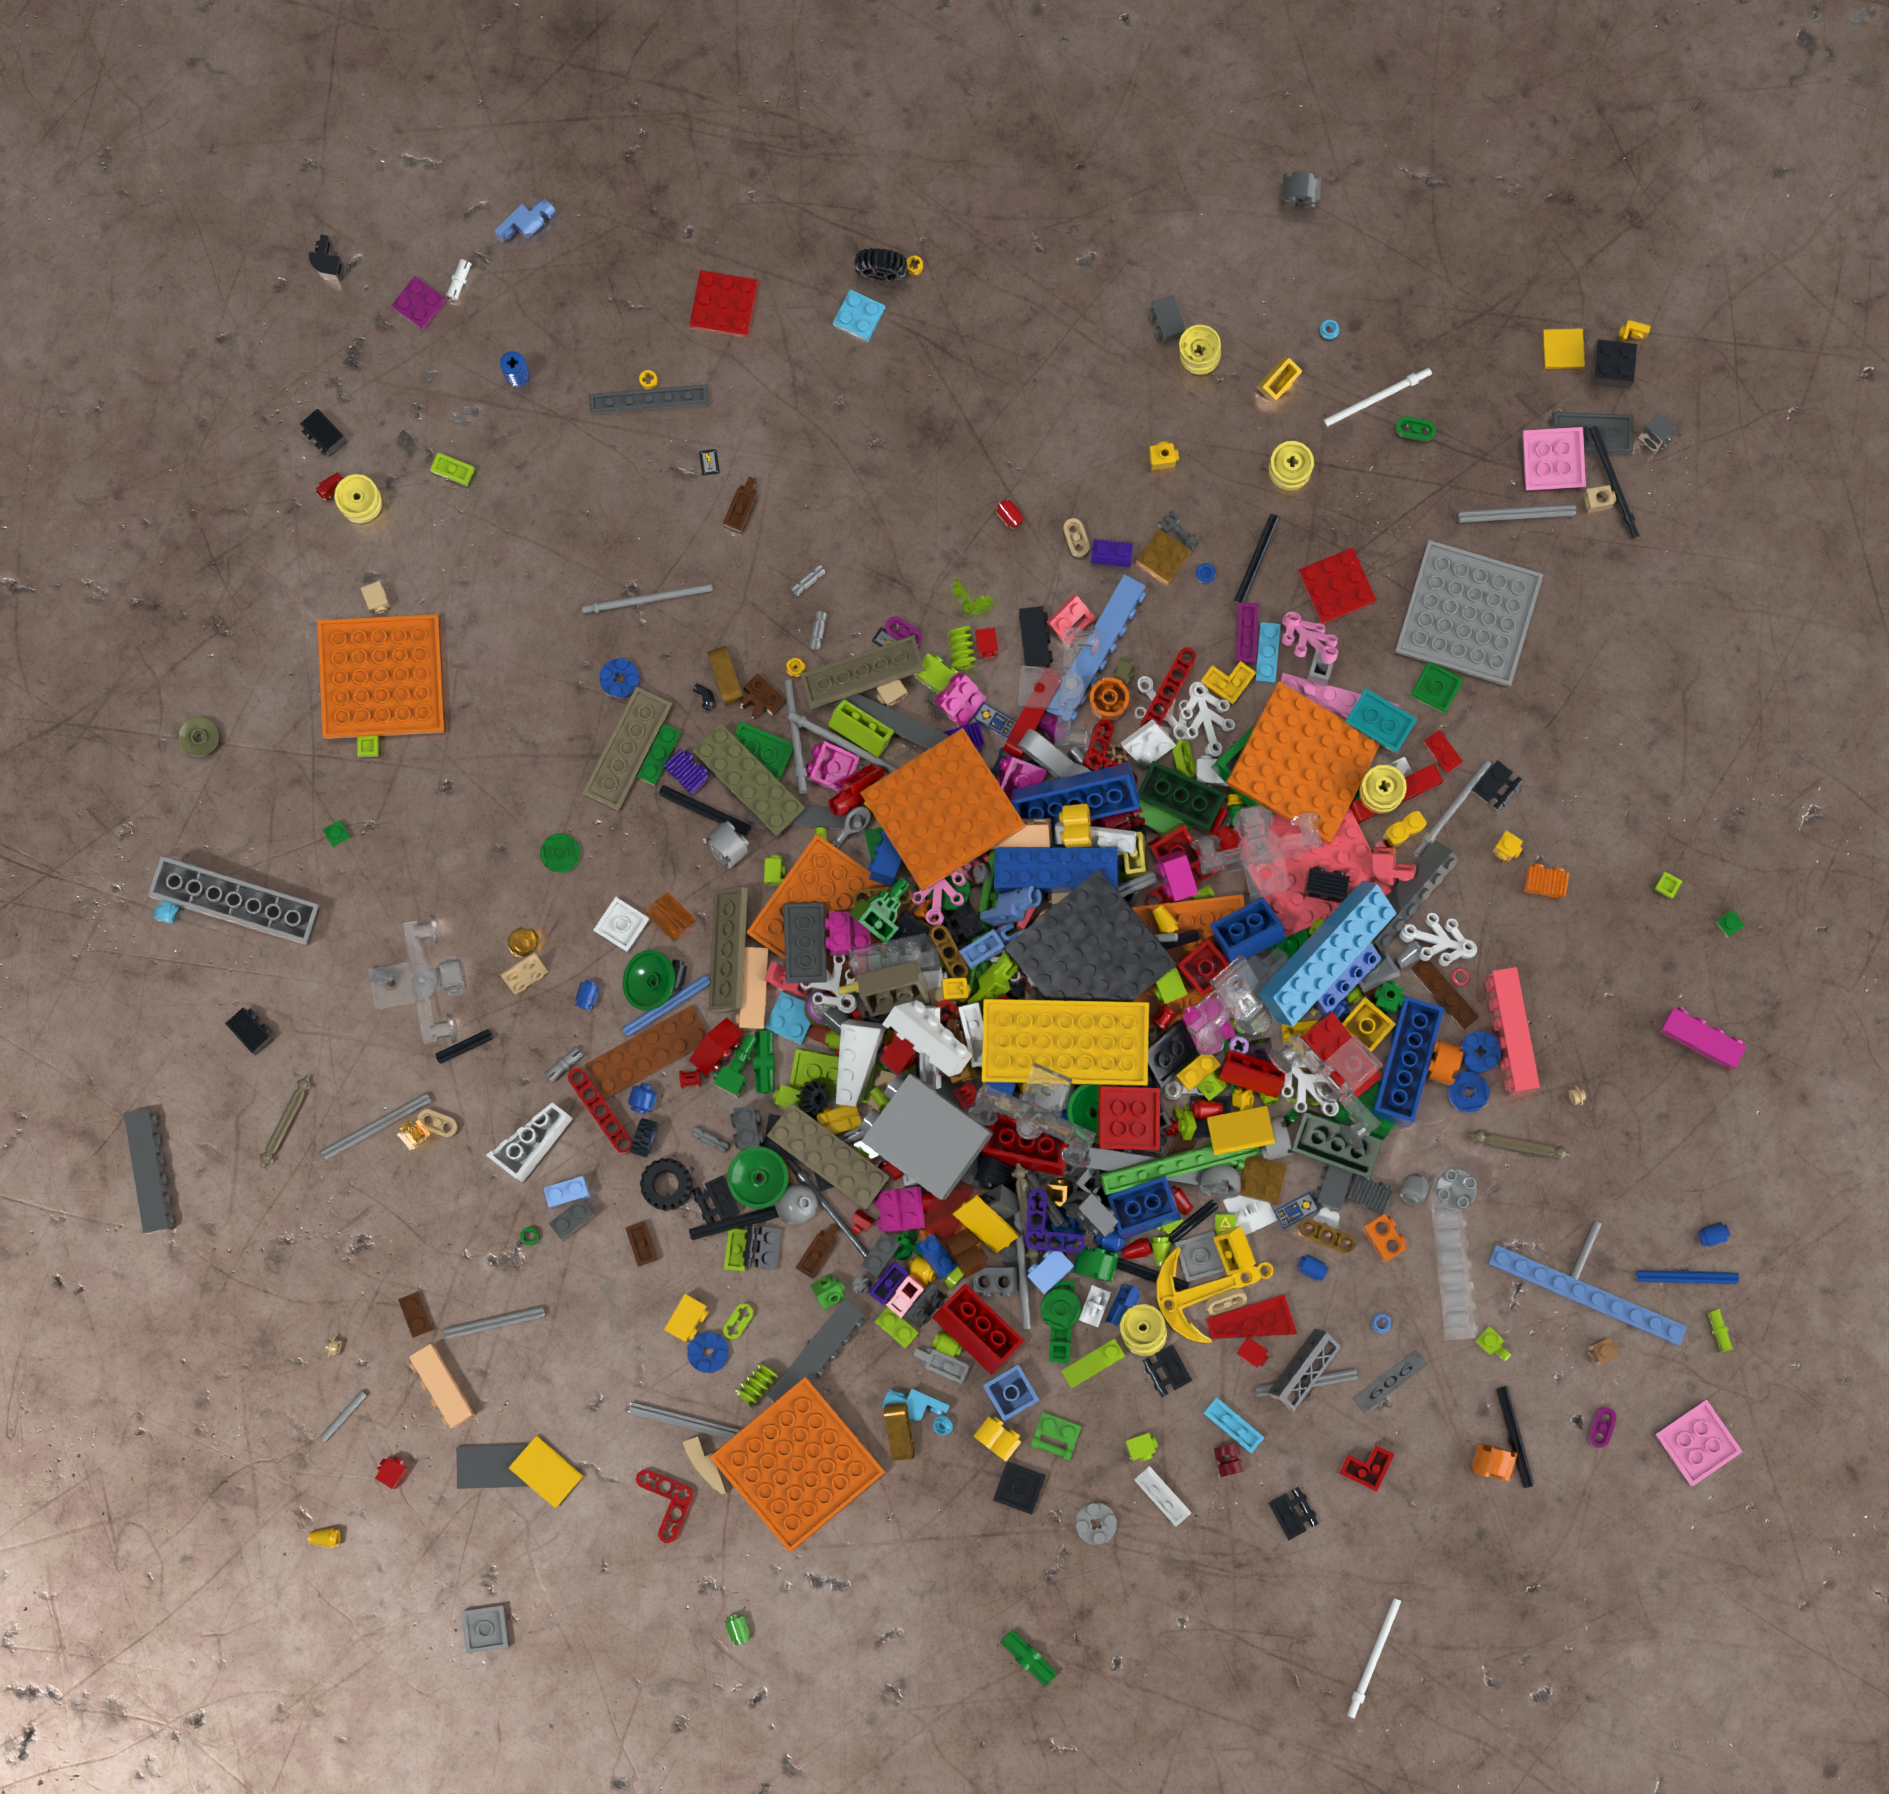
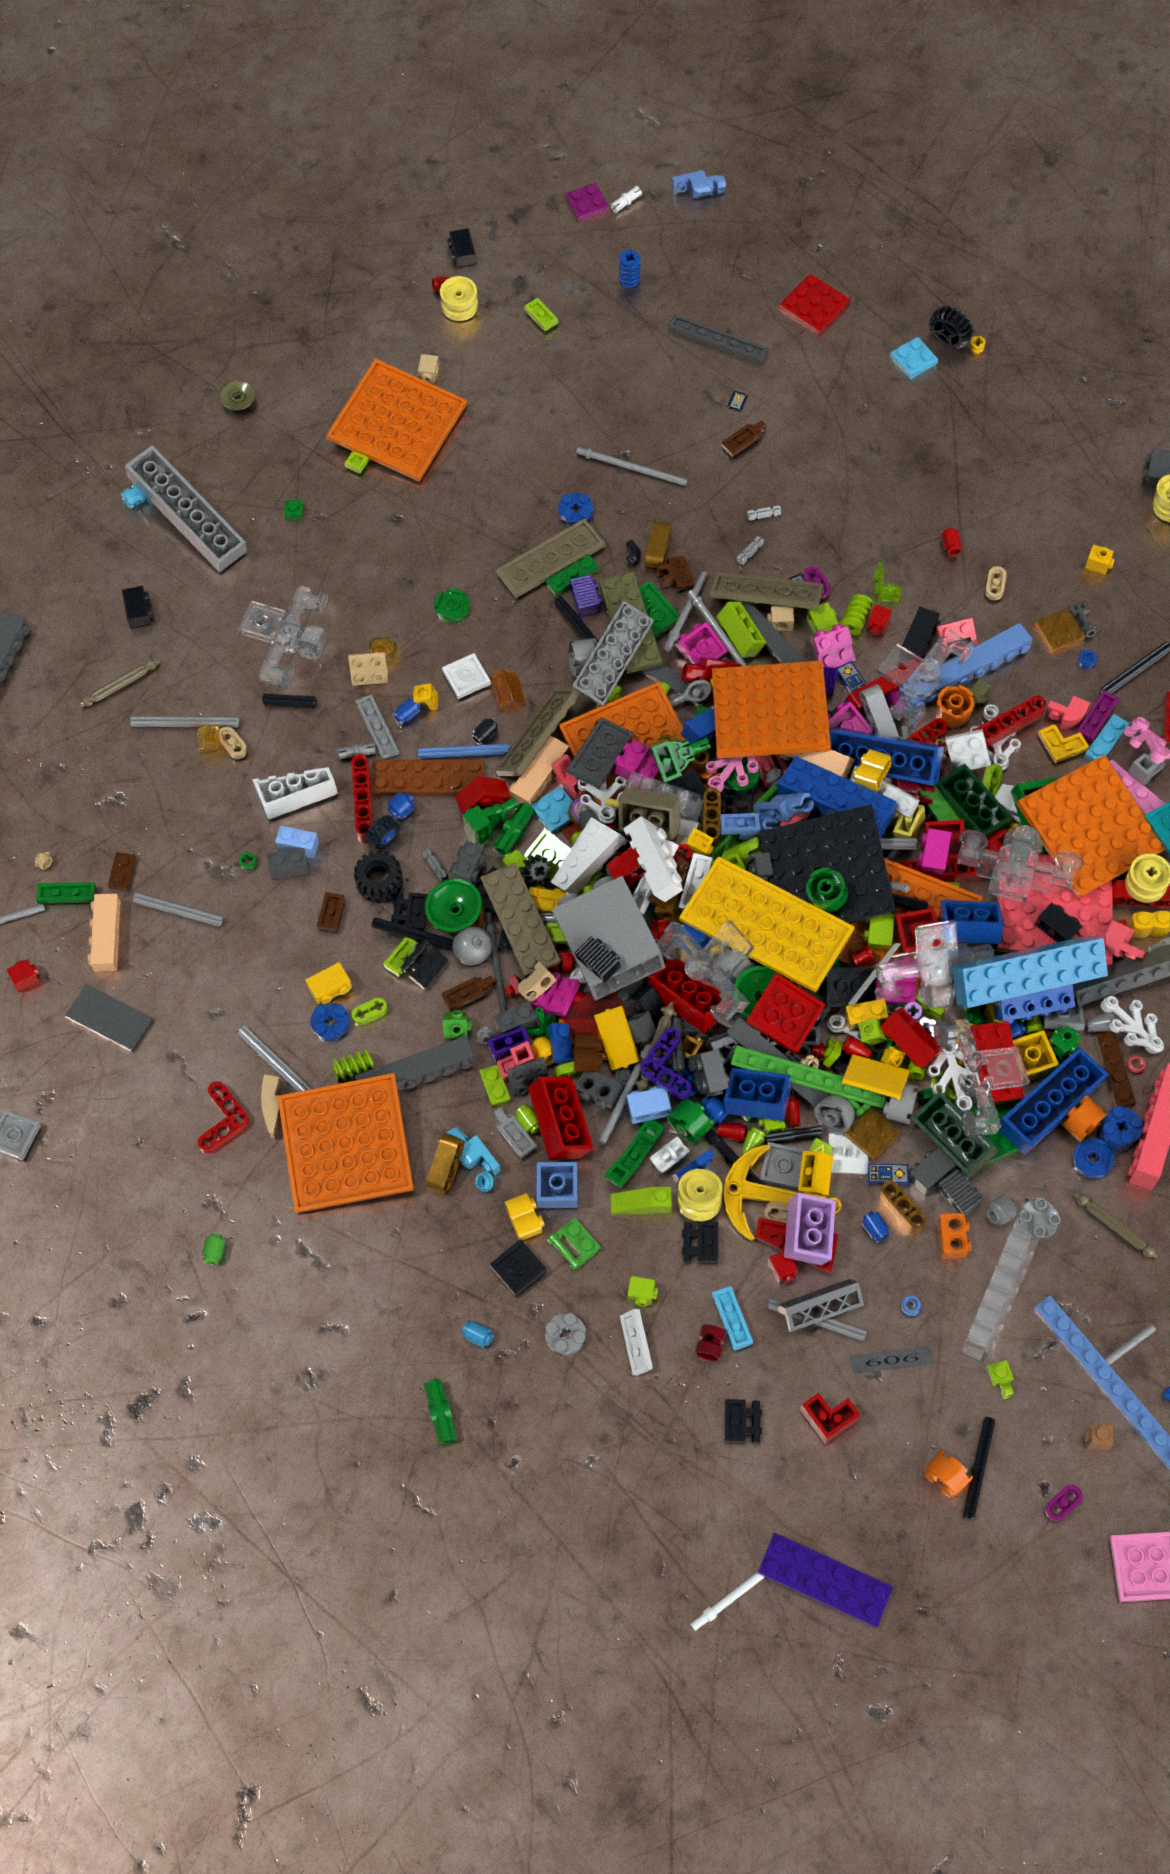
camera: 30 degrees right, 15 degrees down
black brick [309,234,343,282] -> none
yellow piece [509,1436,583,1509] -> none
green dish [622,950,675,1011] -> none
yellow bush [639,370,658,389] -> none
red bush [679,1069,702,1089] -> none
yellow plate [786,658,805,677] -> none
green tile [1040,1288,1081,1330] -> none
dark purple brick [1091,538,1133,567] -> none
yellow cone [1152,905,1179,934] -> none
white plant [1179,682,1235,758] -> none
white sticker [1313,1207,1340,1230] -> none
none -> green plate [36,882,96,904]
none -> light grey tile [355,694,400,759]
none -> yellow bracket [413,683,438,711]
none -> dark azure brick [461,1320,494,1348]
none -> tan leg [518,962,557,1001]
none -> light grey plate [572,601,654,706]
none -> black brick [574,936,621,983]
none -> dark grey brick [746,853,773,882]
none -> dark purple plate [757,1533,893,1628]
none -> lavender brick [784,1193,836,1265]
none -> tan plate [800,1055,819,1069]
none -> green brick [806,868,848,912]
none -> white sticker [848,943,901,1005]
none -> coral brick [1045,696,1090,730]

